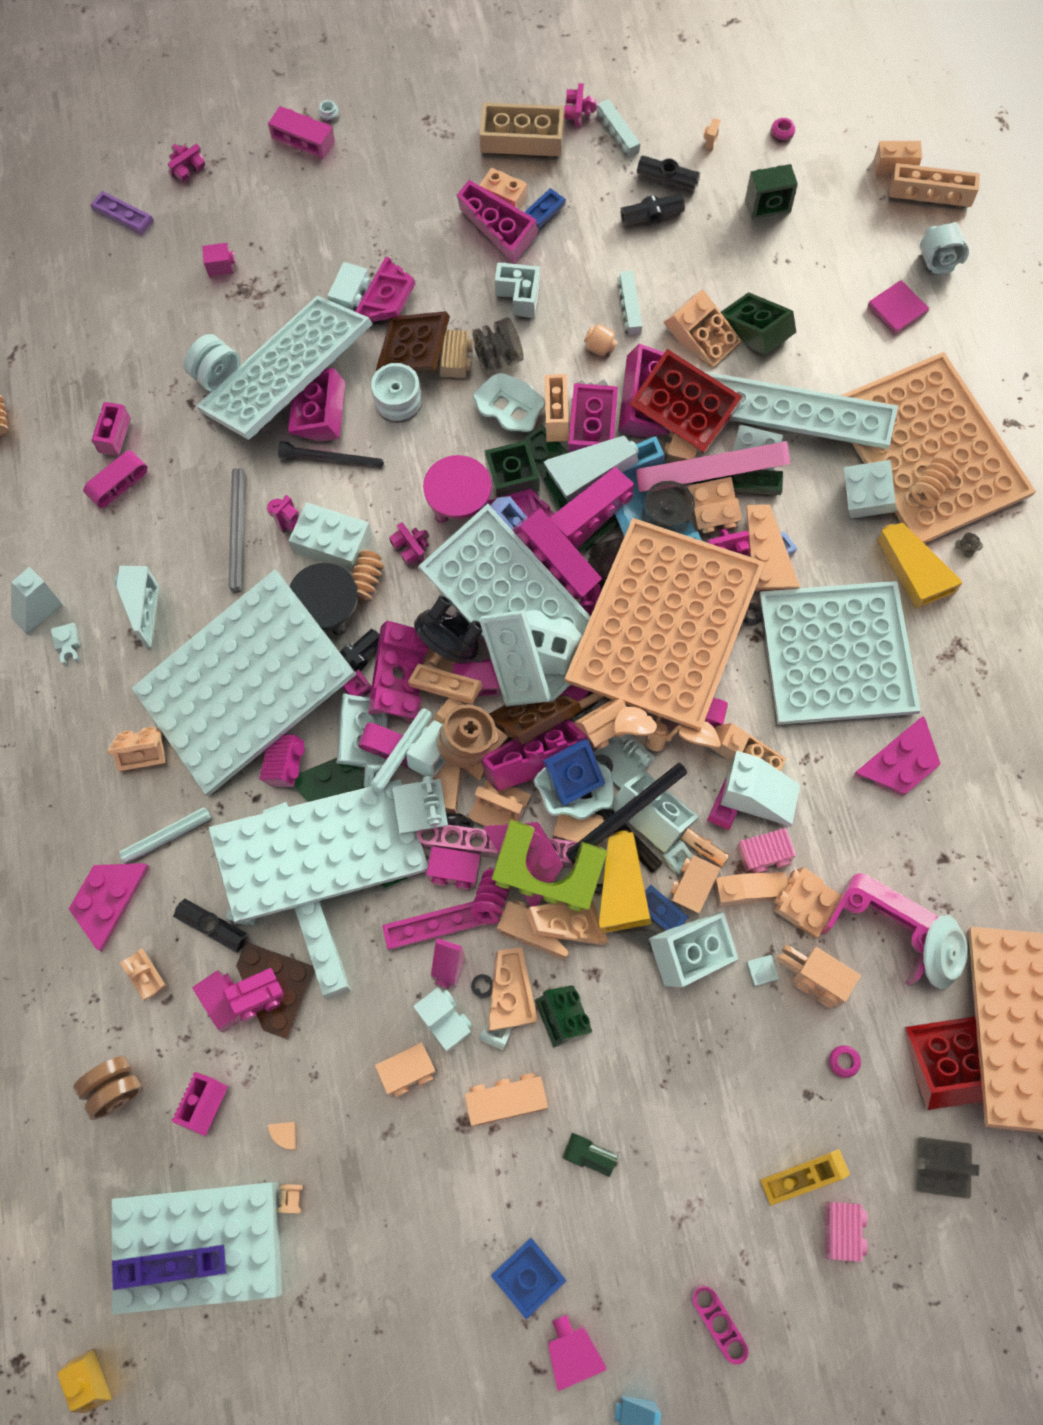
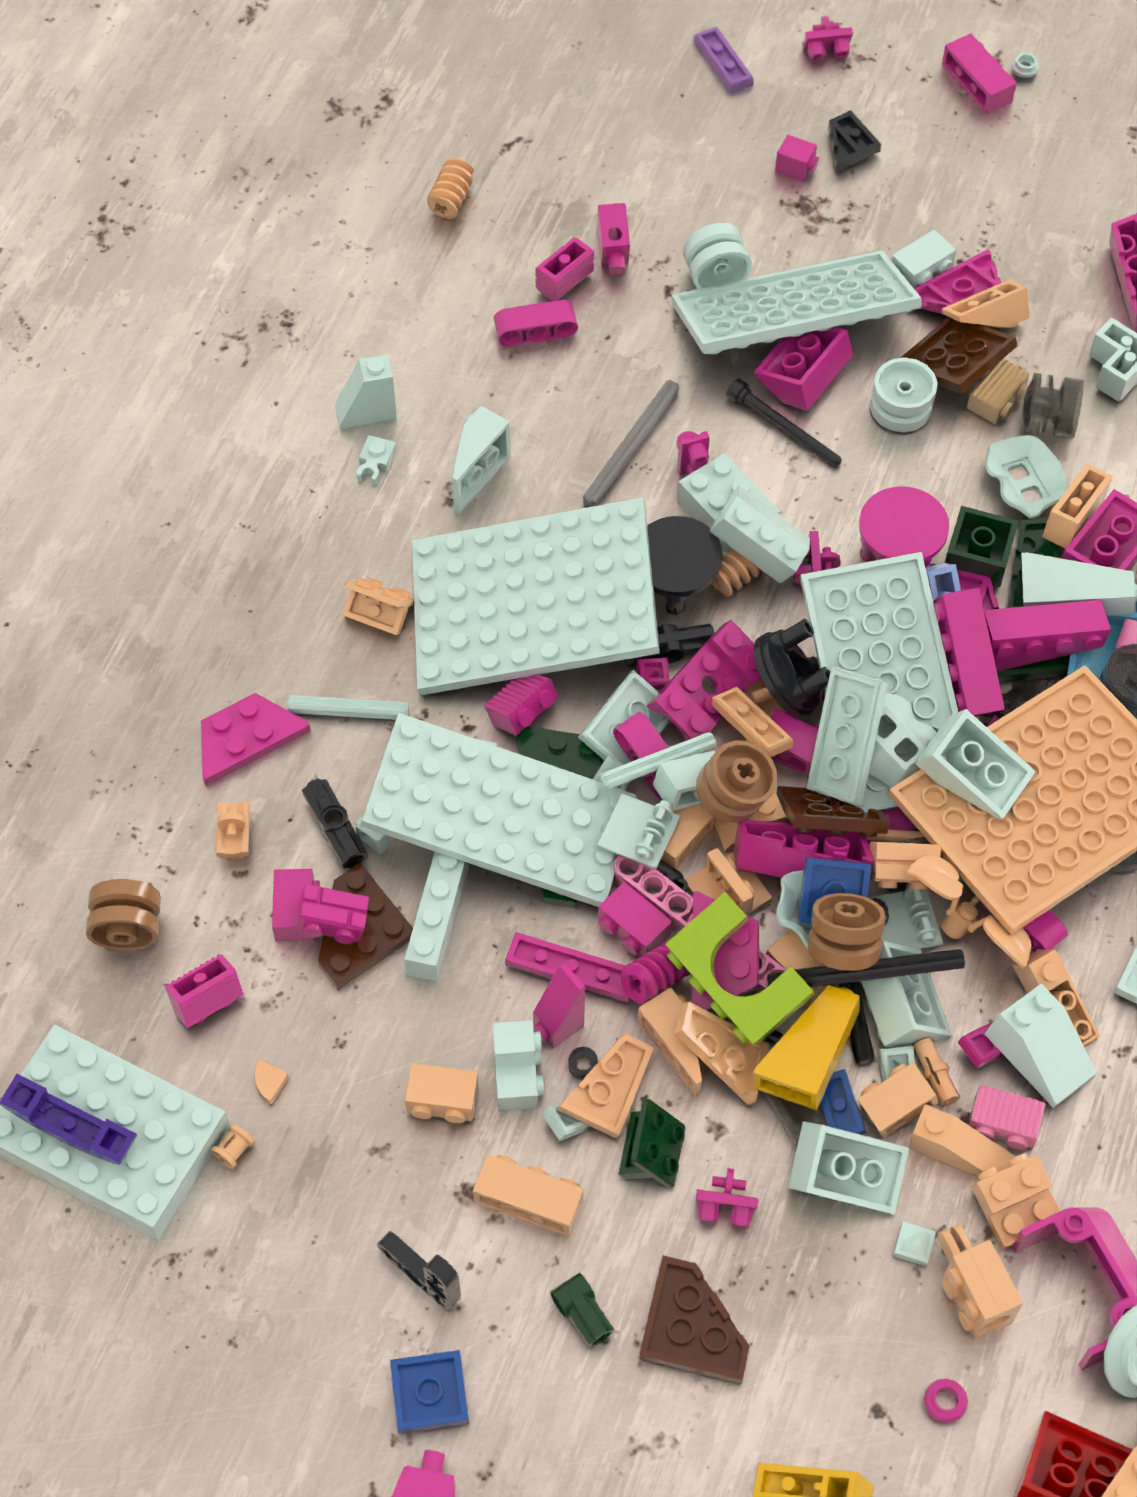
camera: 30 degrees right, 10 degrees down
none -> black beam [377,1231,461,1311]
none -> dark pink torso [596,203,630,275]
none -> reddish brown plate [639,1255,750,1384]
none -> dark pink hips [696,1168,759,1227]
none -> light aqua slope [709,485,810,584]
none -> medium nougat wheel [808,893,886,971]
none -> black wing [828,110,881,172]
none -> light aqua slope [915,709,1036,820]
none -> light nougat slope [942,280,1029,328]

